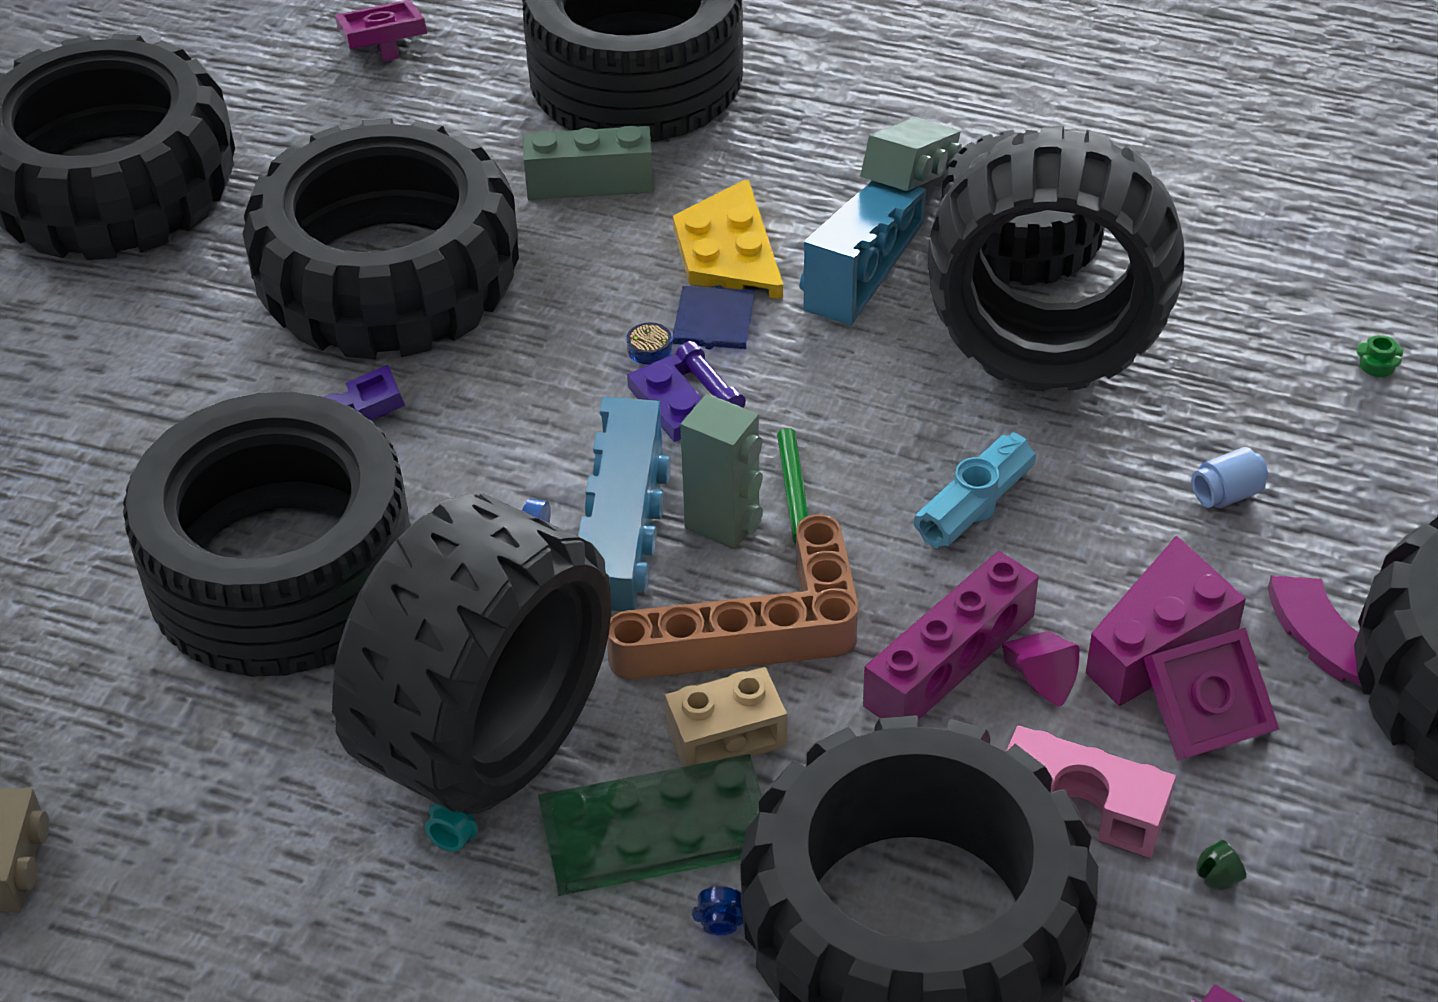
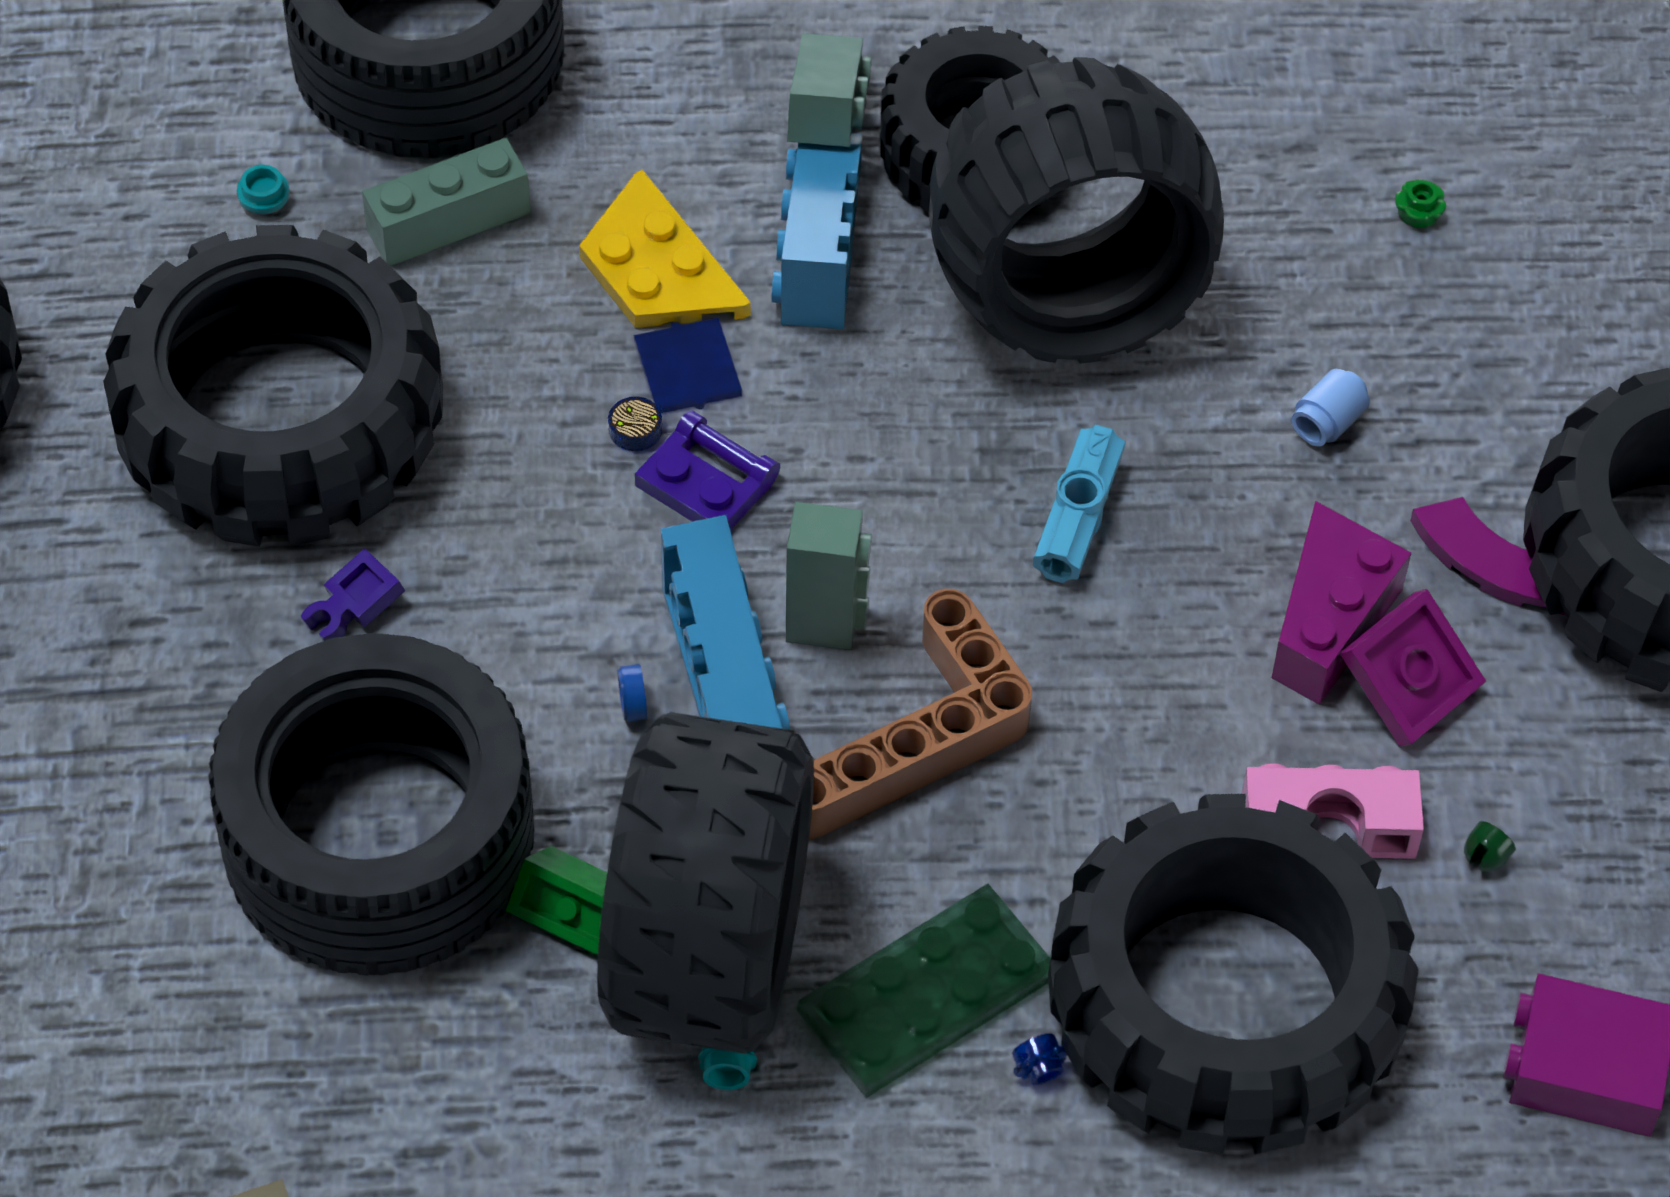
camera: 25 degrees left, 10 degrees up
magenta hinge [335,0,427,62] -> none
tan brick [665,667,787,775] -> none
green bar [777,428,809,544] -> none
magenta brick [863,550,1039,720] -> none
magenta tile [1002,630,1080,707] -> none
none -> teal plate [237,164,290,214]

